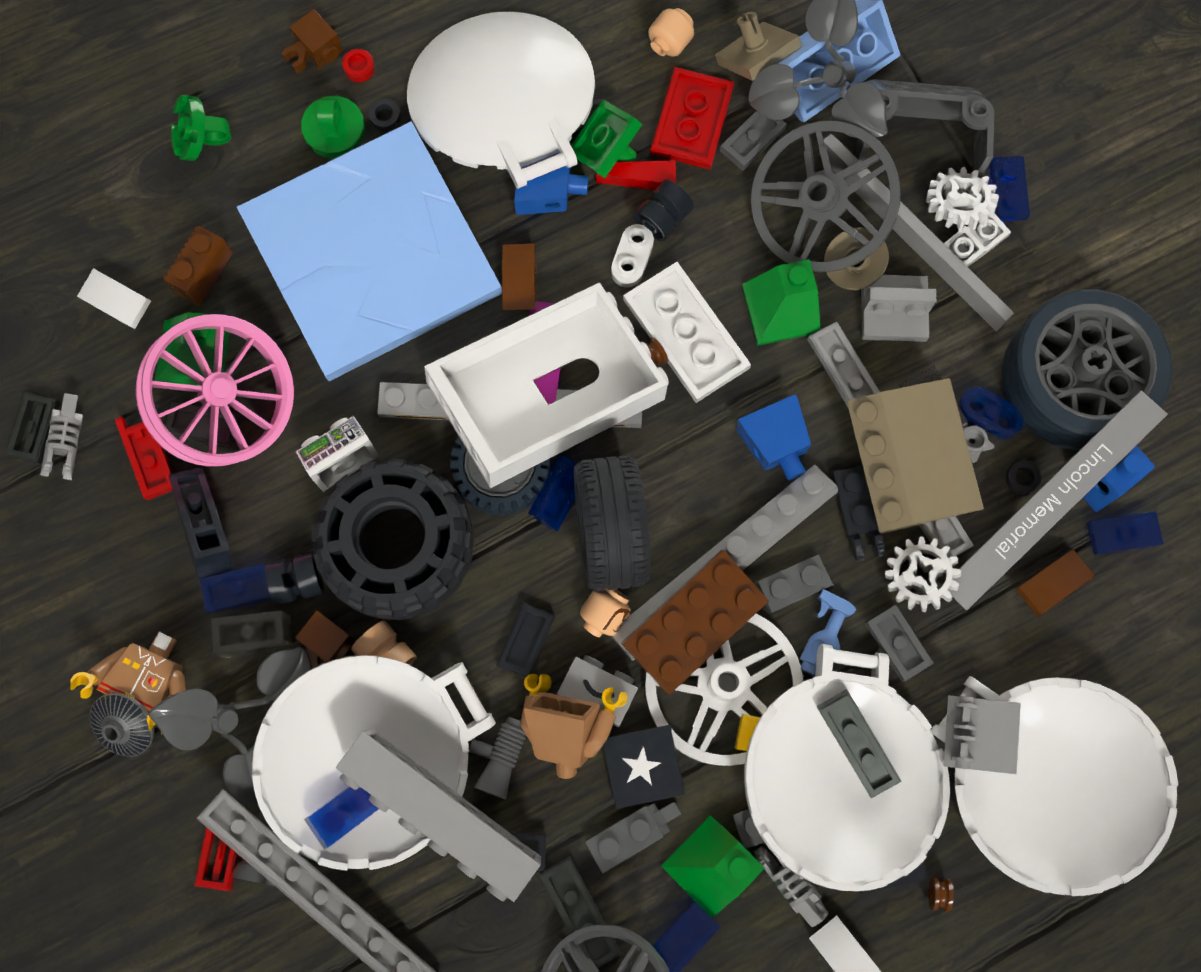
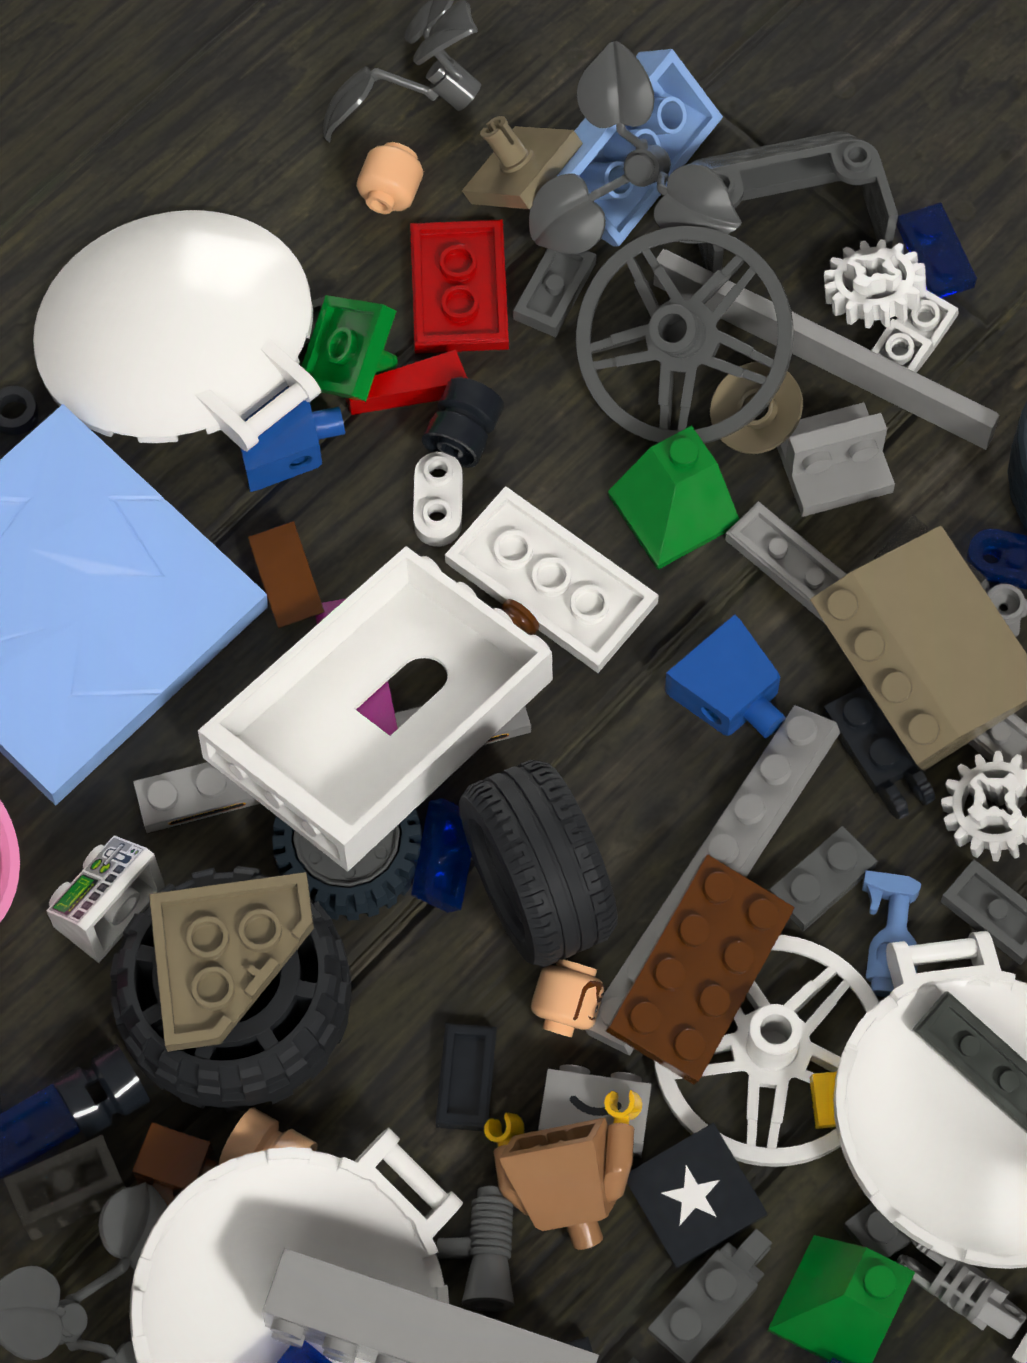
camera: 15 degrees left, 10 degrees down
none -> dark tan plate [149,872,314,1052]

